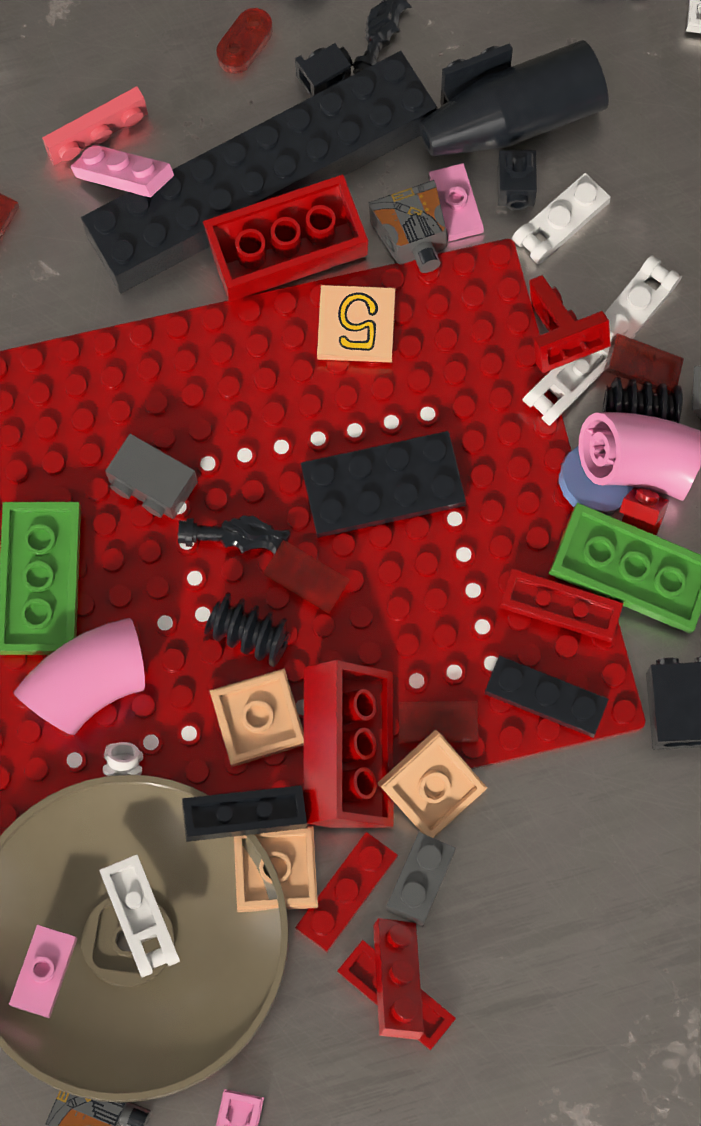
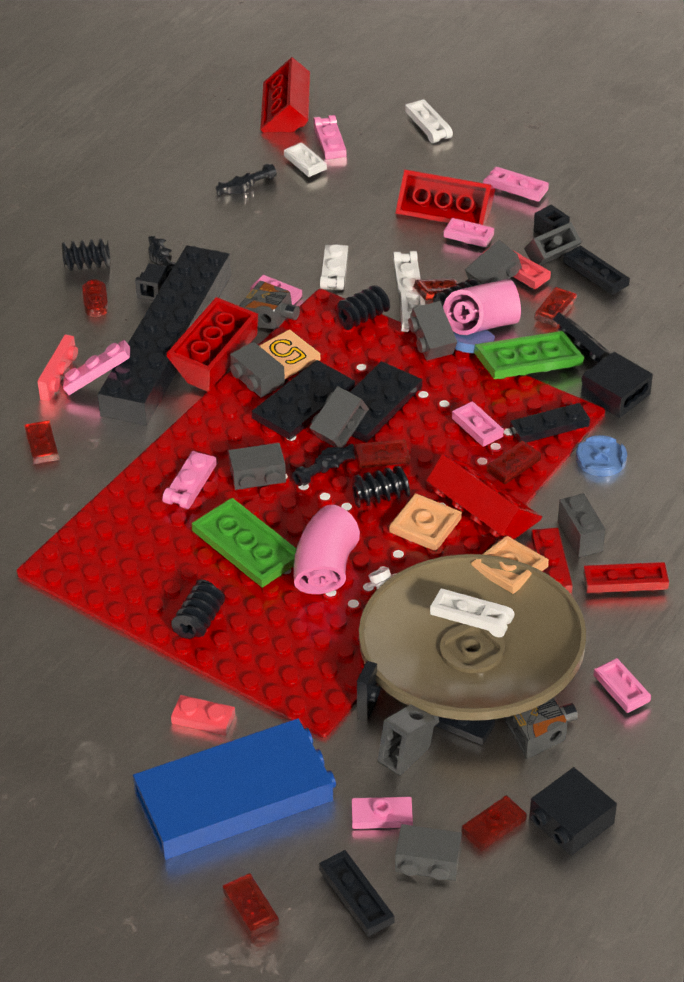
camera: 45 degrees left, 30 degrees down
bright pink plate [9,925,77,1018] -> none
black plate [181,785,307,842] -> none
red plate [373,918,424,1040] -> none
light nougat tile [377,730,487,838] -> none
black piece [419,40,609,156] -> none
black brick [497,150,537,210] -> none
red plate [500,568,624,643] -> none
red bracket [529,275,611,374] -> none
red bracket [619,487,670,535] -> none
none -> bright pink plate [163,451,217,509]
none -> dark grey brick [230,342,285,398]
none -> black plate [252,360,355,440]
none -> dark grey brick [310,386,369,448]
none -> black piece [336,285,390,330]
none -> dark grey brick [408,301,457,361]
none -> bright pink plate [452,401,504,447]
none -> medium blue tile [576,435,627,477]

